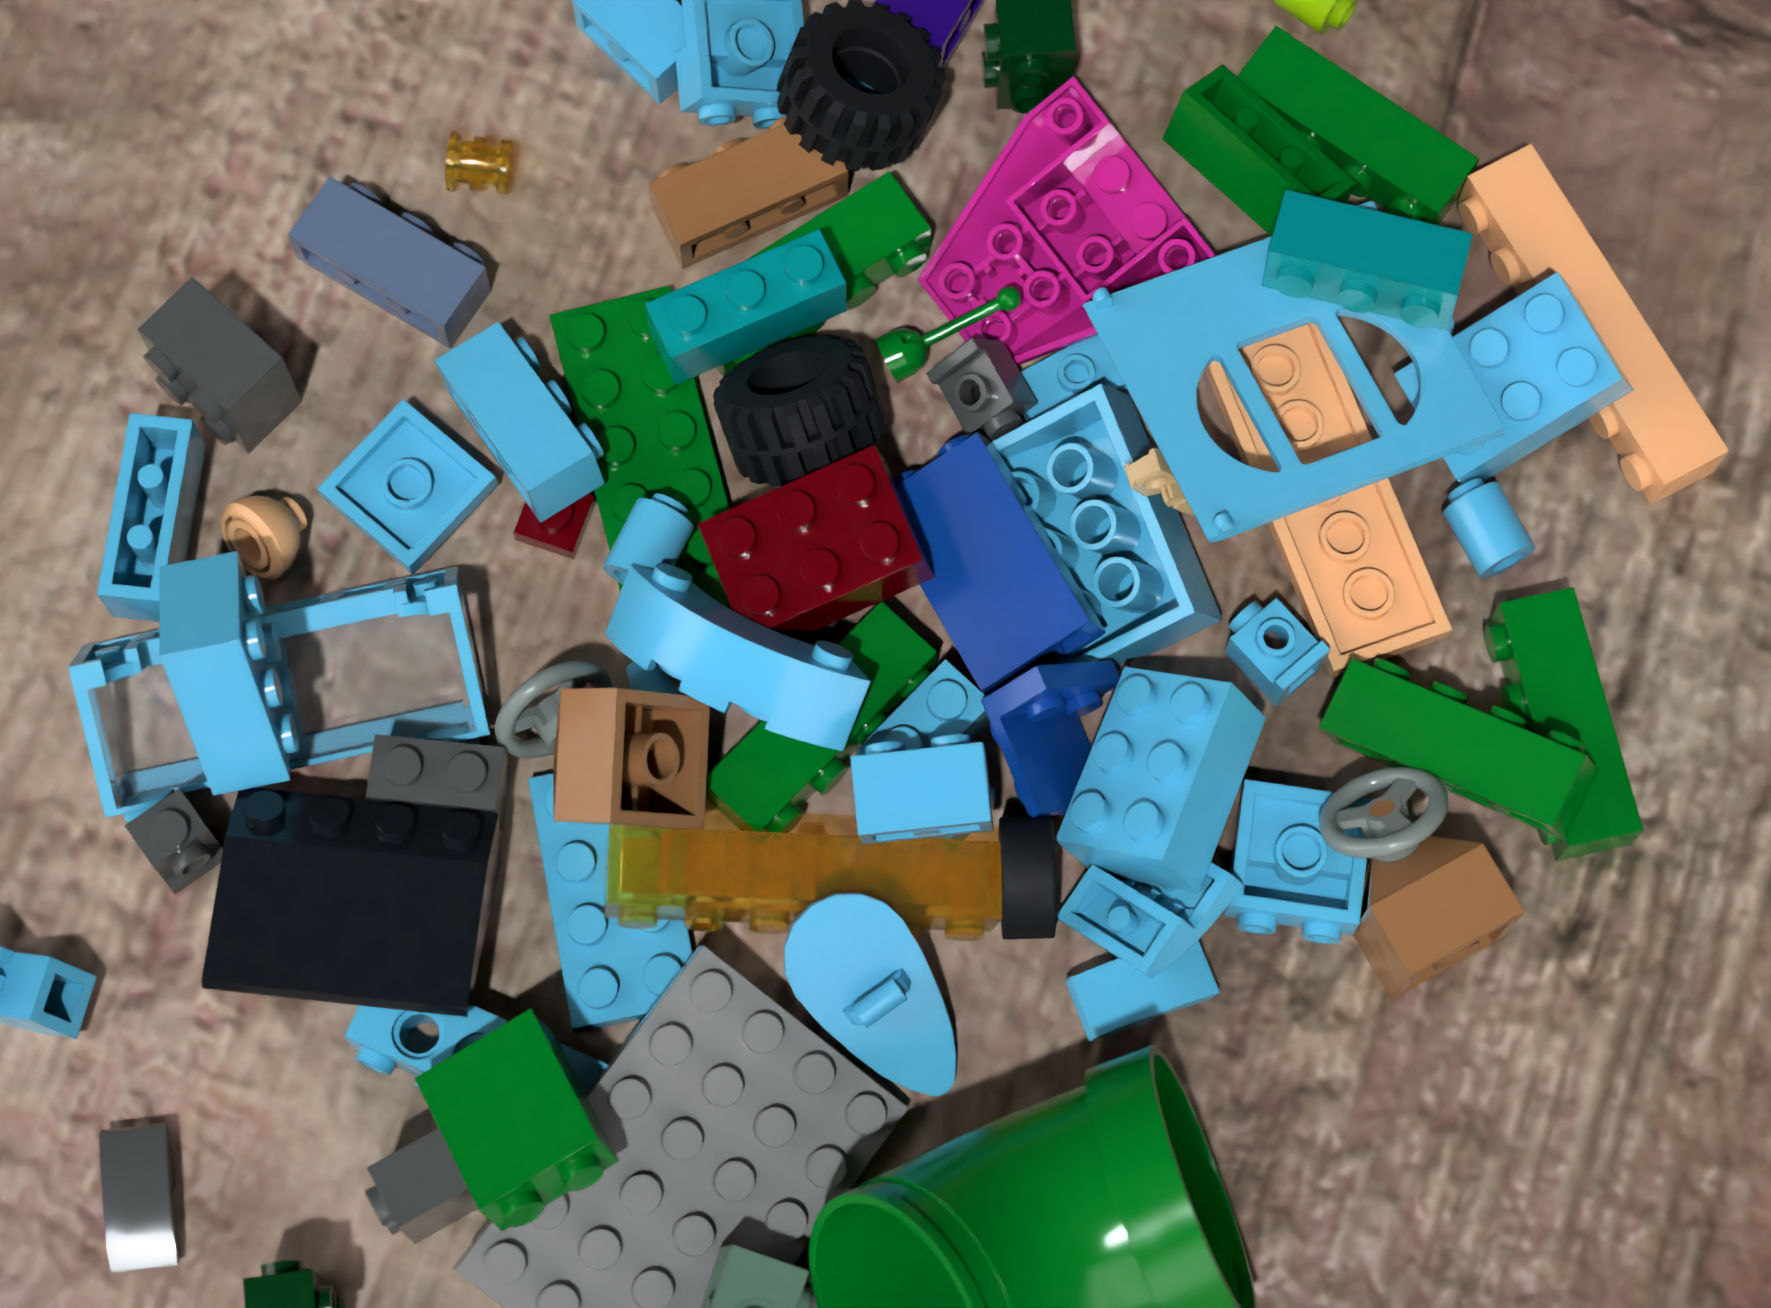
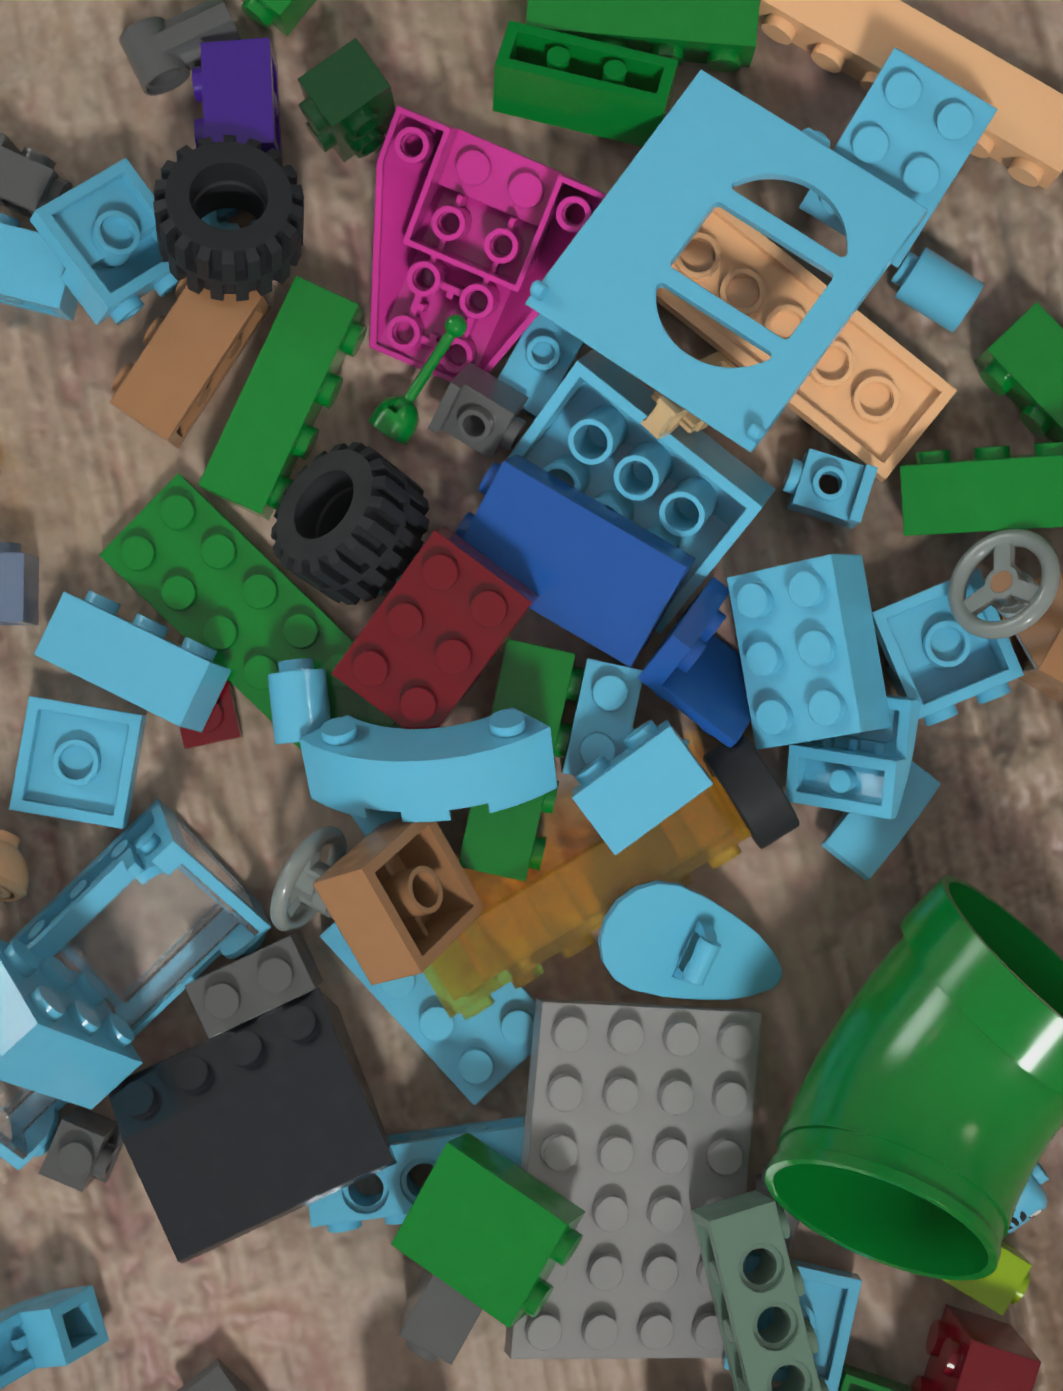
camera: 25 degrees left, 15 degrees up
teal brick [645,229,847,385] -> none
teal brick [1262,189,1473,331] -> none

